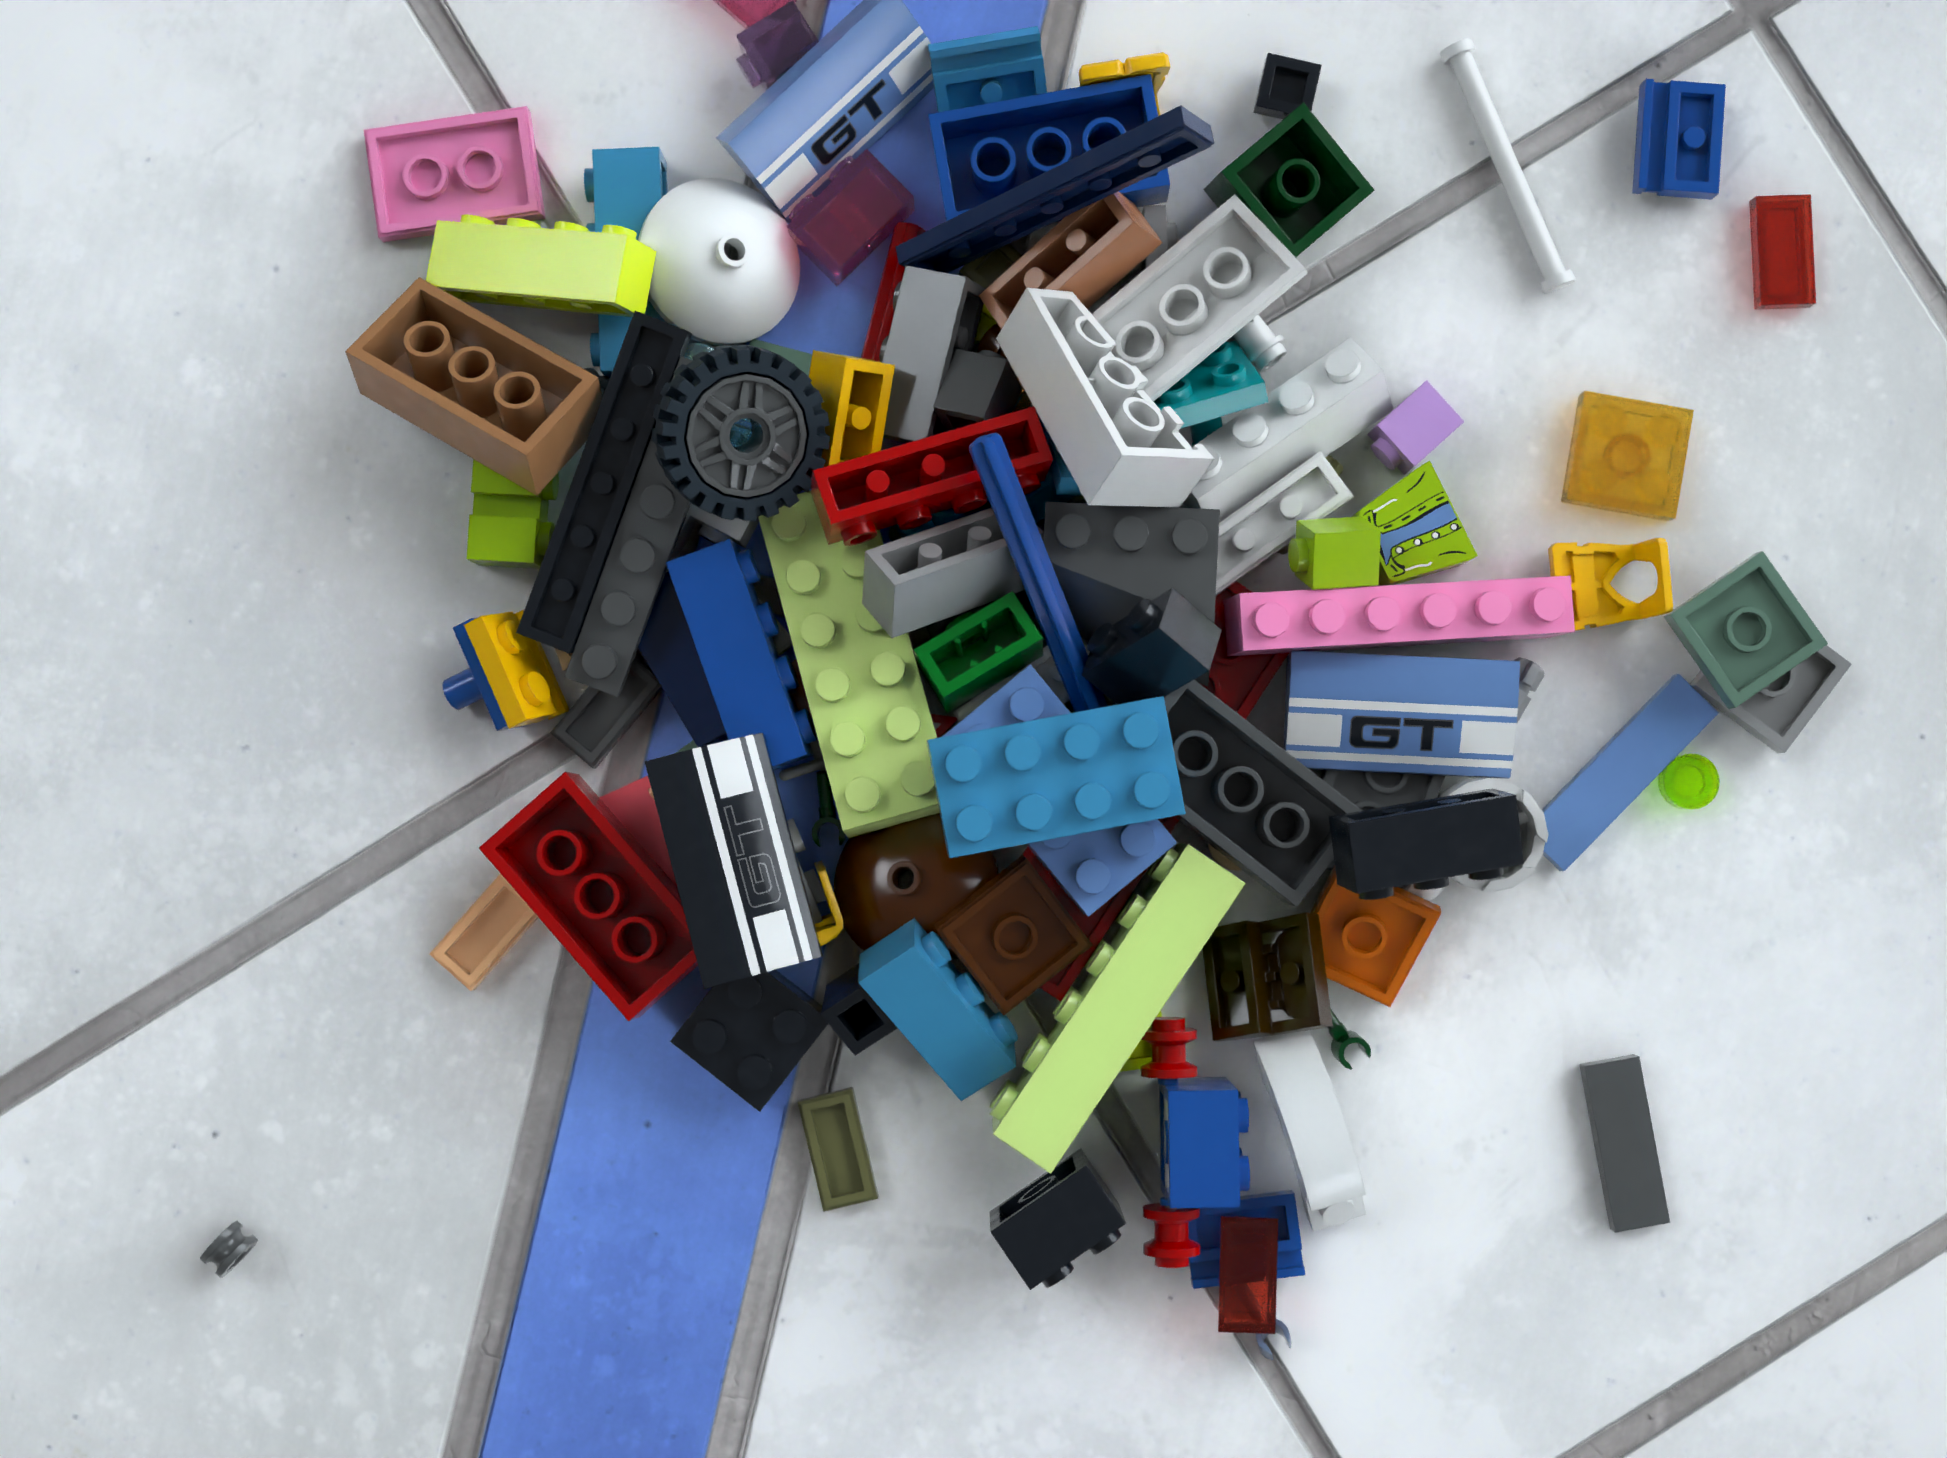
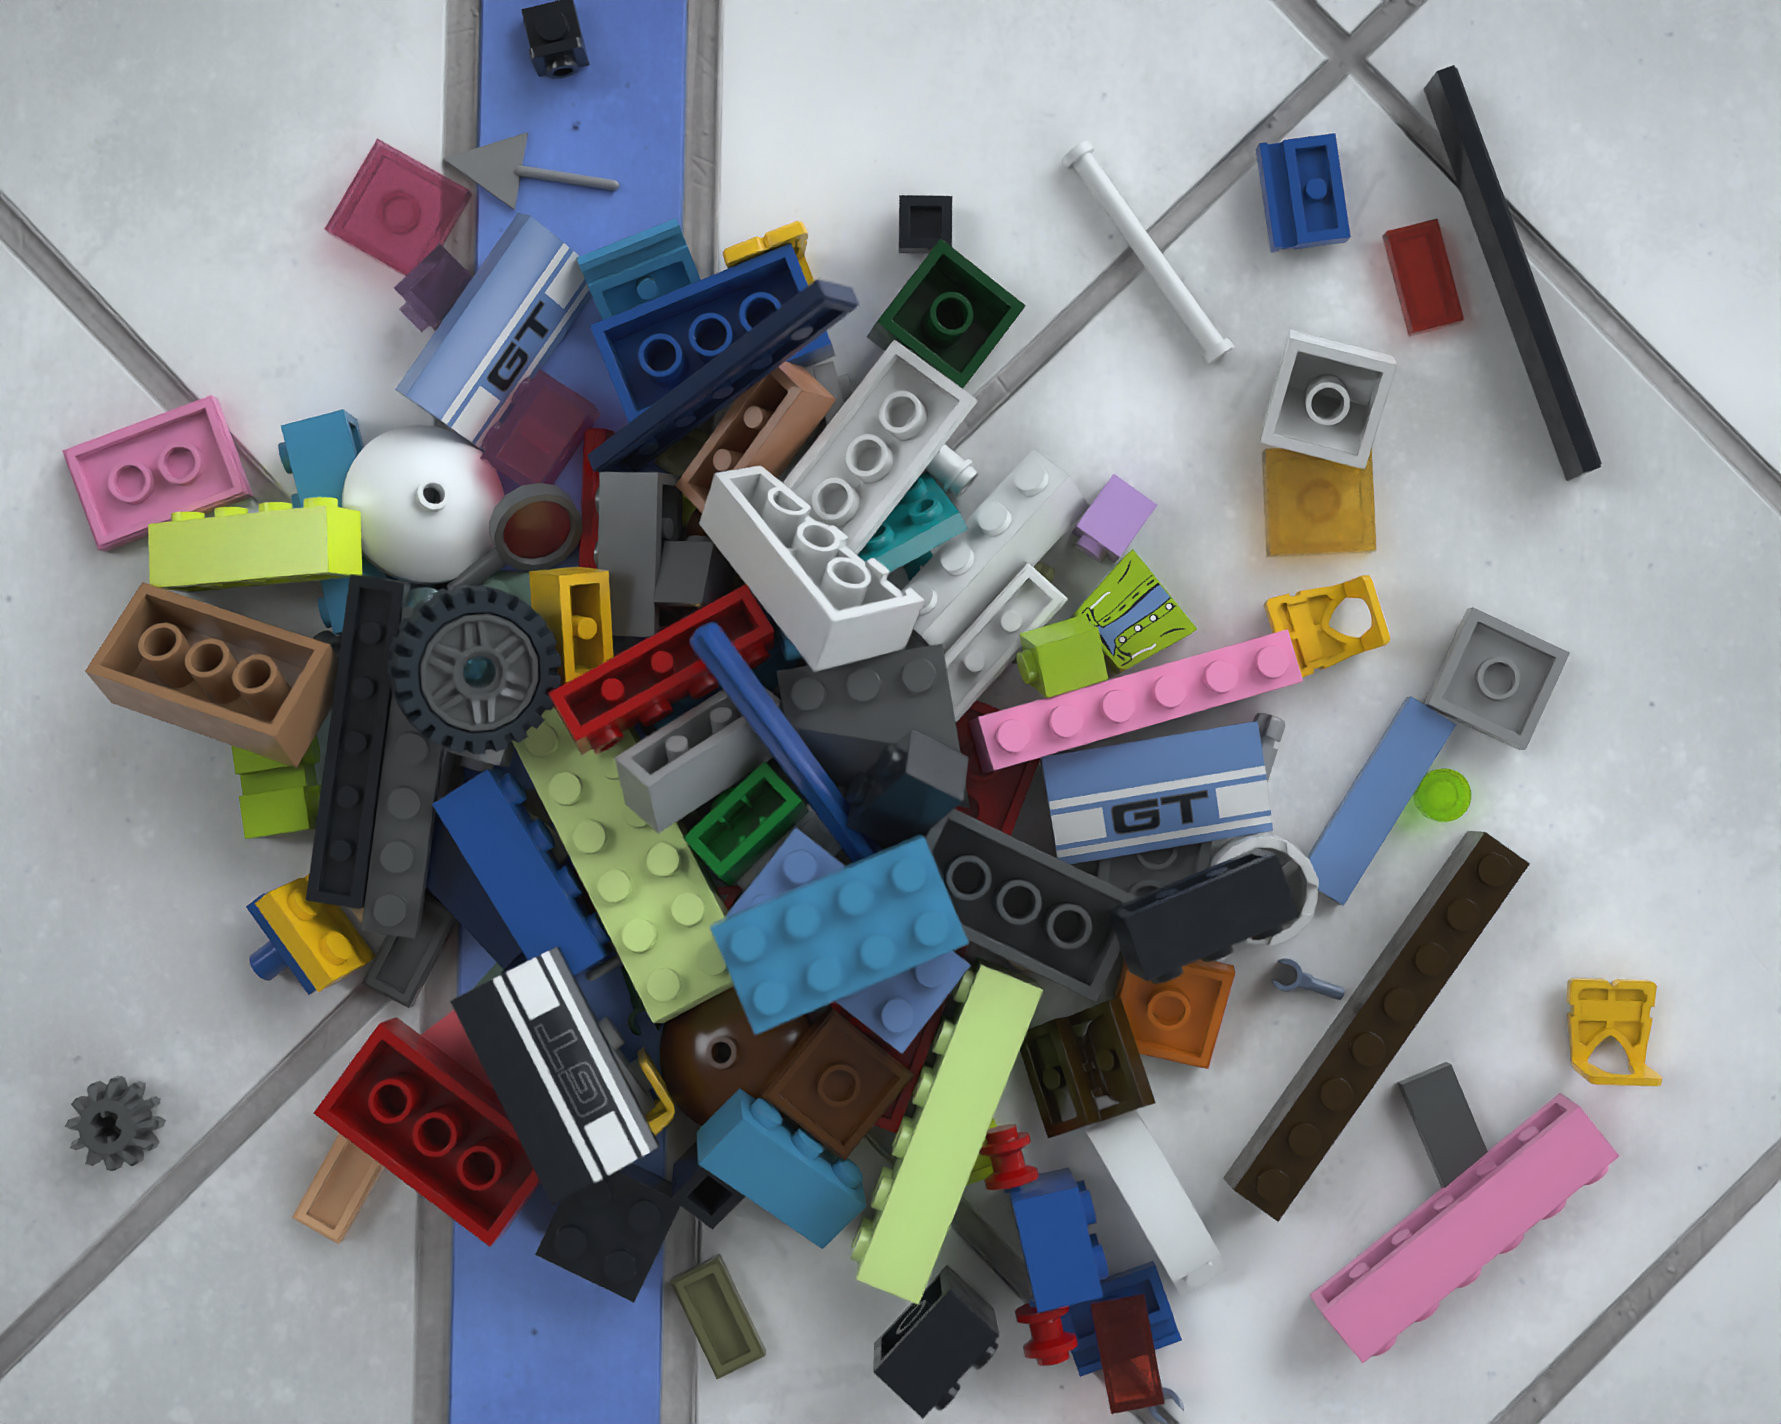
camera: 15 degrees left, 0 degrees up
dark green hand [1327,1009,1371,1070] -> none
sand green plate [1664,551,1828,709] -> none
none -> dark grey gear [65,1076,166,1171]
none -> piece [447,483,583,590]
none -> dark brown brick [1223,831,1530,1222]
none -> white slope [1260,330,1397,469]
none -> sand blue hand [1271,958,1345,1001]
none -> bright pink brick [1310,1093,1620,1363]
none -> black tile [1423,65,1602,481]
none -> yellow piece [1566,978,1662,1086]

